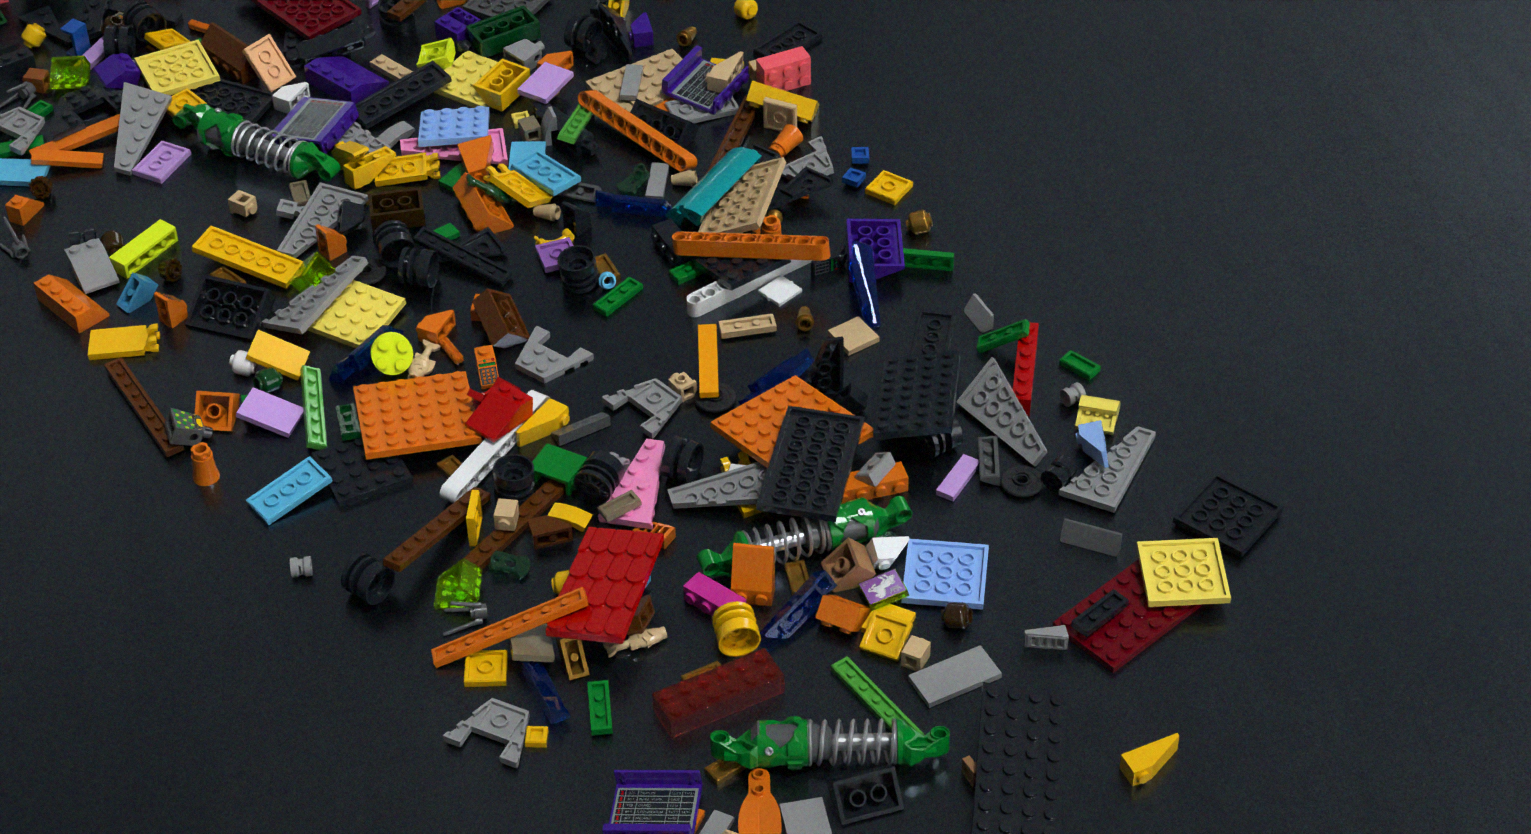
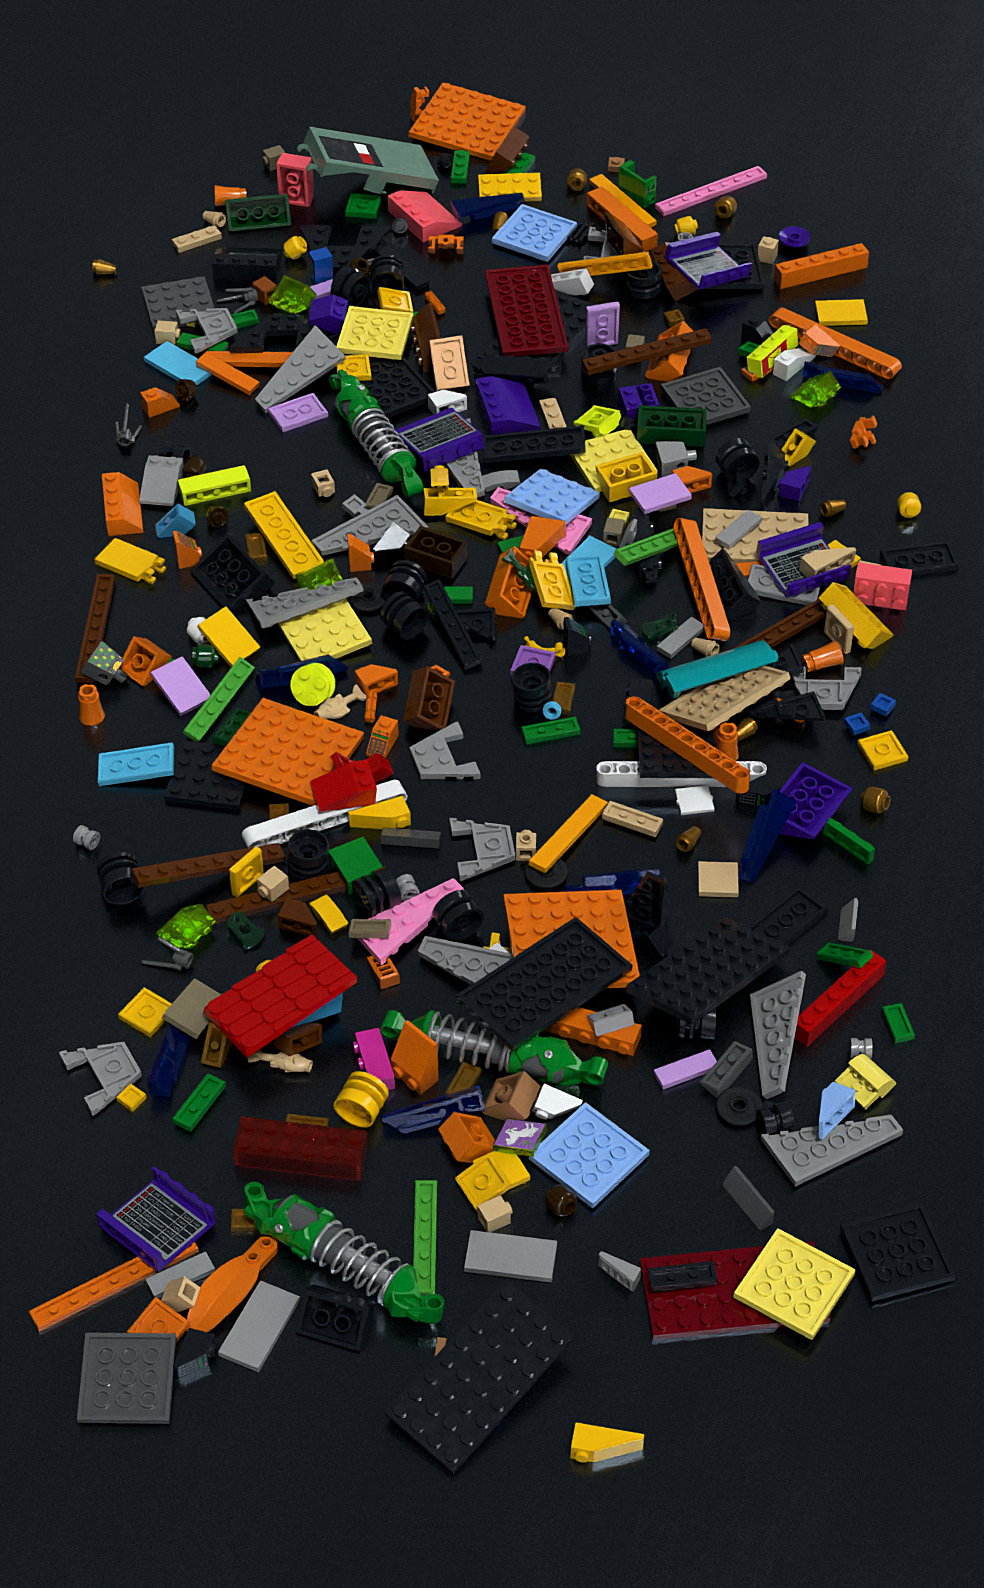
camera: 35 degrees right, 5 degrees up
orange tile [431,587,589,668] -> none

